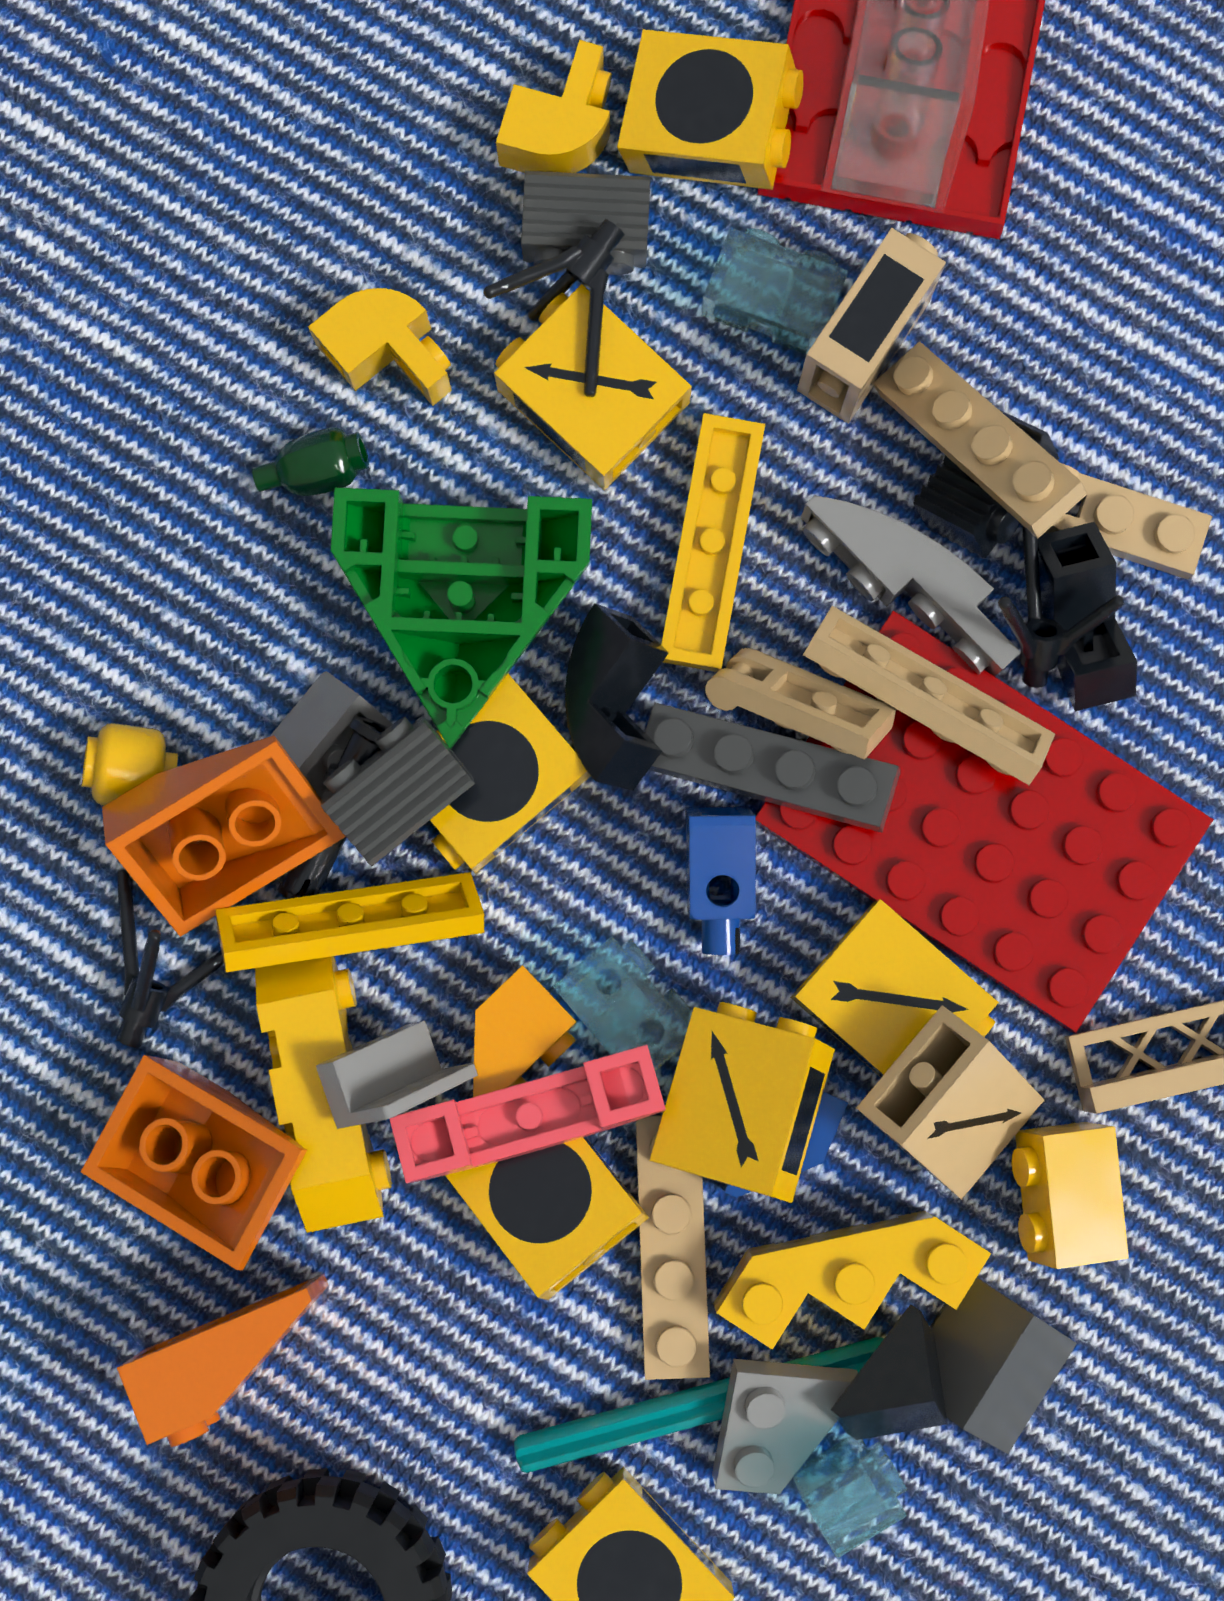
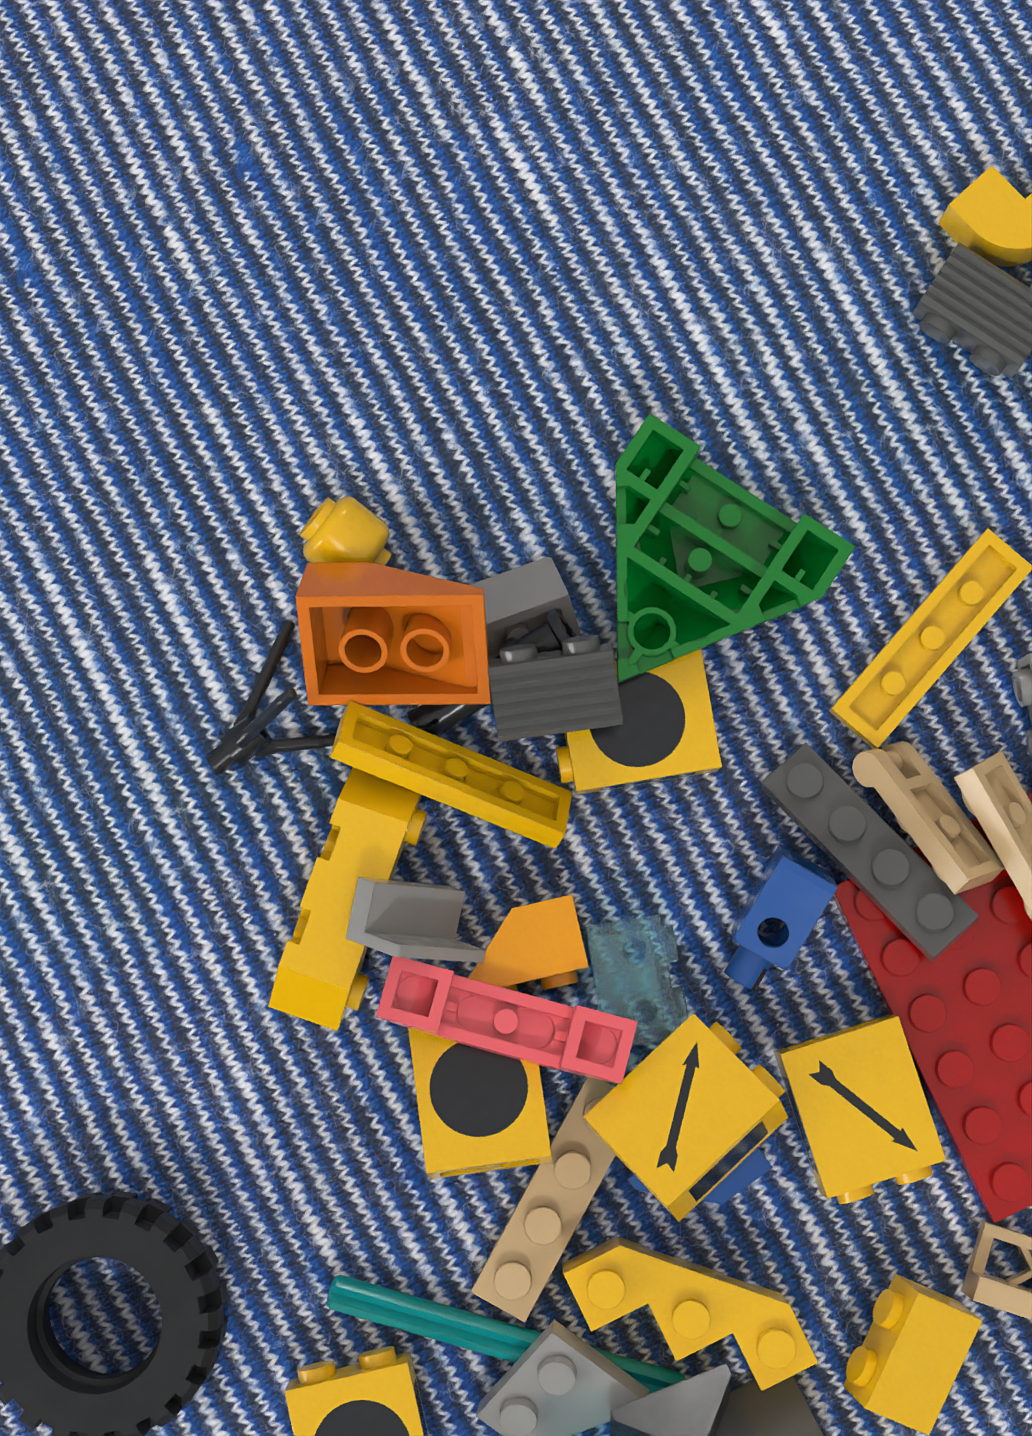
camera: 30 degrees right, 0 degrees up
orange slope [81,1055,307,1270] -> none
orange slope [117,1274,329,1447] -> none
dark green plant [252,427,369,496] -> none
yellow brick [308,288,452,406] -> none
black plant [483,219,625,397] -> none
yellow brick [494,284,692,491] -> none
black brick [565,603,669,791] -> none
tan brick [856,1005,1044,1200] -> none

